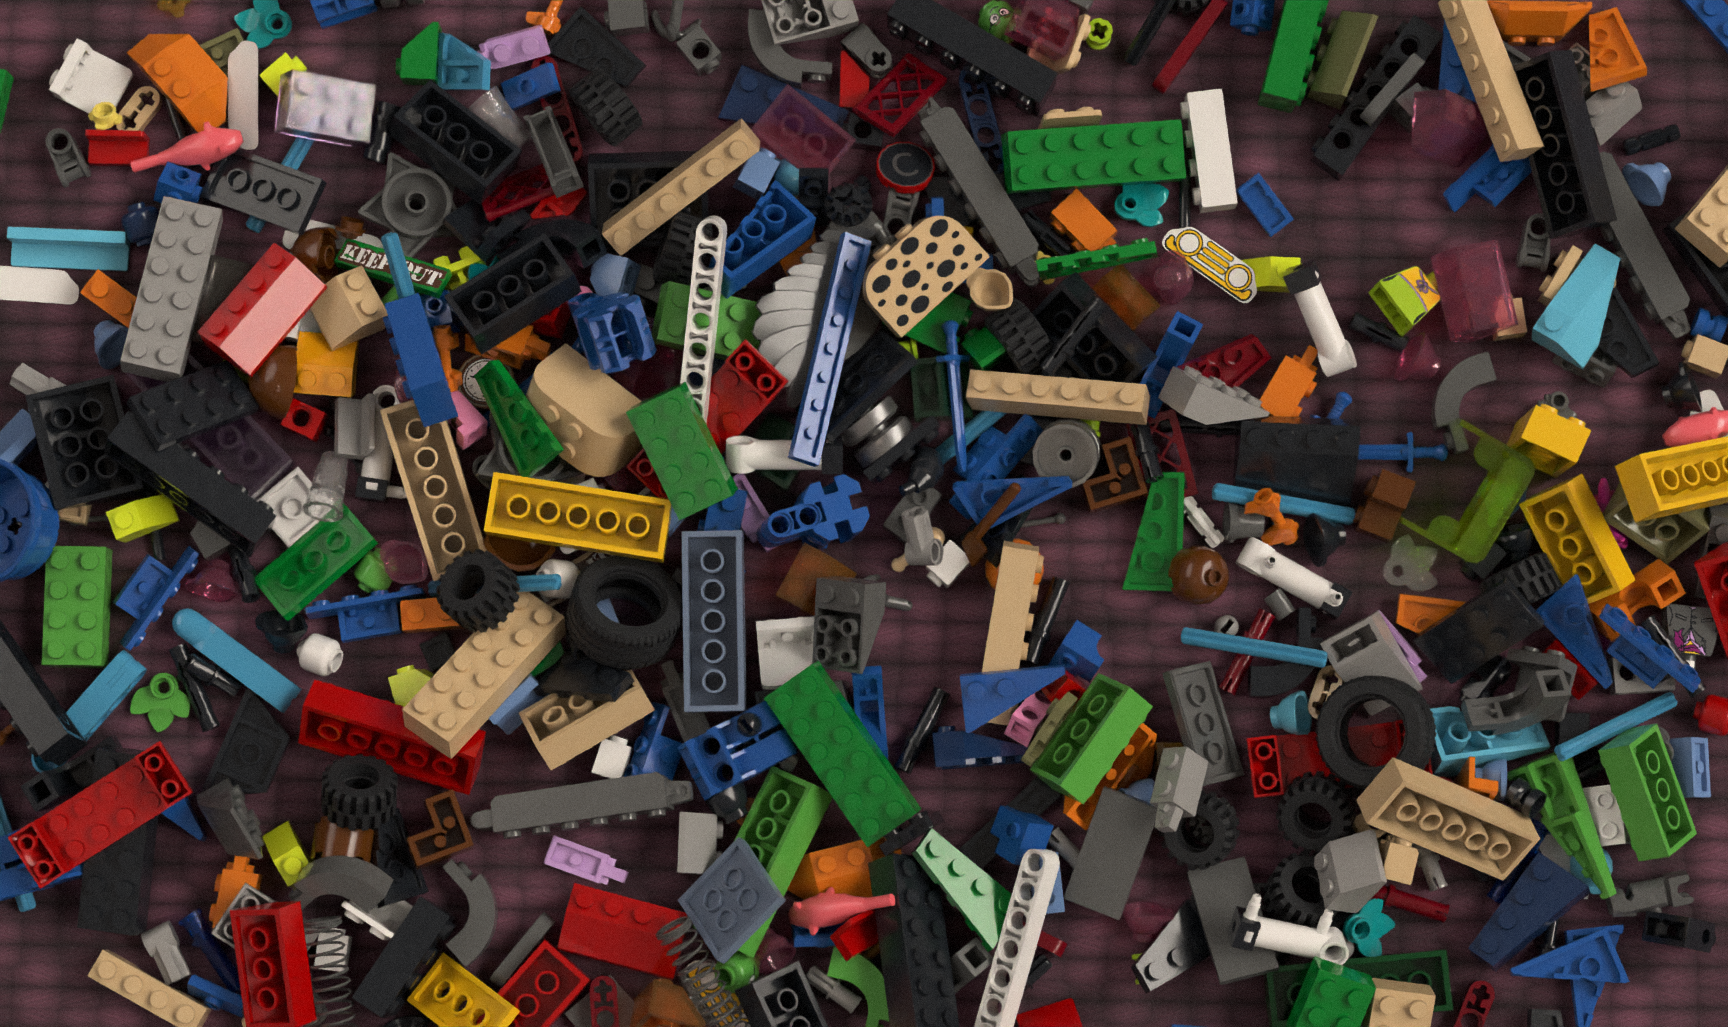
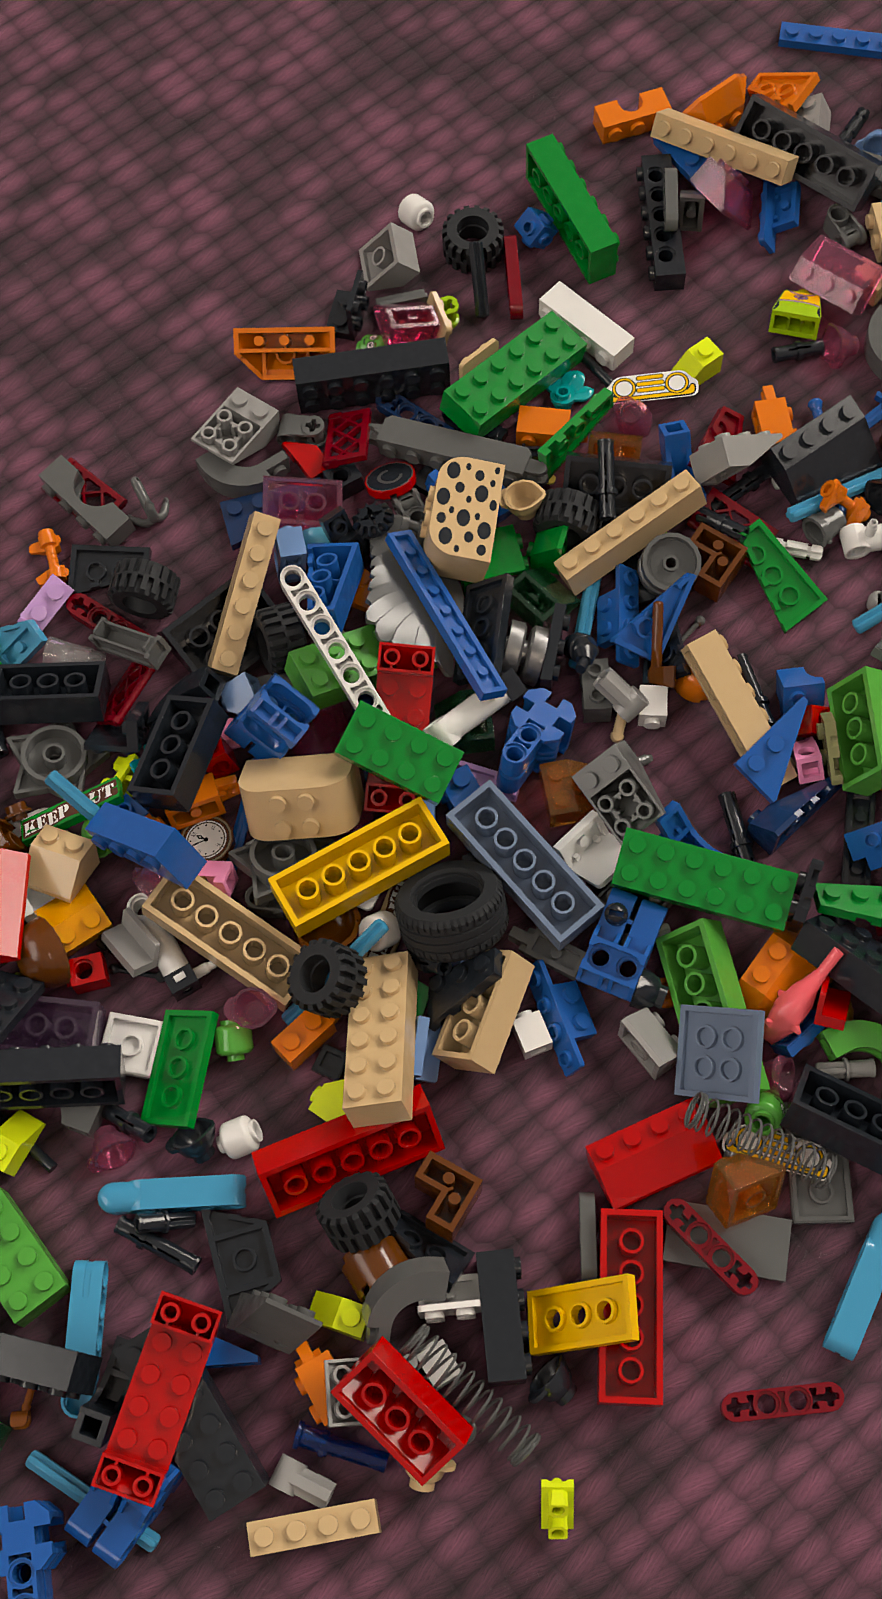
camera: 35 degrees left, 15 degrees down
blue bracket [113,546,199,651] -> none
bright green plate [130,673,190,732] -> none
blue plate [187,975,244,1018] -> none
clear plant [302,451,348,522] -> none
blue bracket [305,585,426,643] -> none
dark grey arch [443,859,498,967] -> none
dark grey hinge [470,772,693,839] -> none
green wing [474,360,564,478] -> none
blue plate [501,63,561,111] -> none
red slope [530,187,589,219] -> none
lavender hinge [543,835,629,885] -> none
dark grey brick [676,25,722,76] -> none
blue sword [936,320,970,472] -> none
reddish brown cylinder [1168,545,1229,605] -> none
blue plate [1236,172,1294,237] -> none
white piece [1283,259,1357,377] -> none
olive slope [1307,10,1378,110] -> none

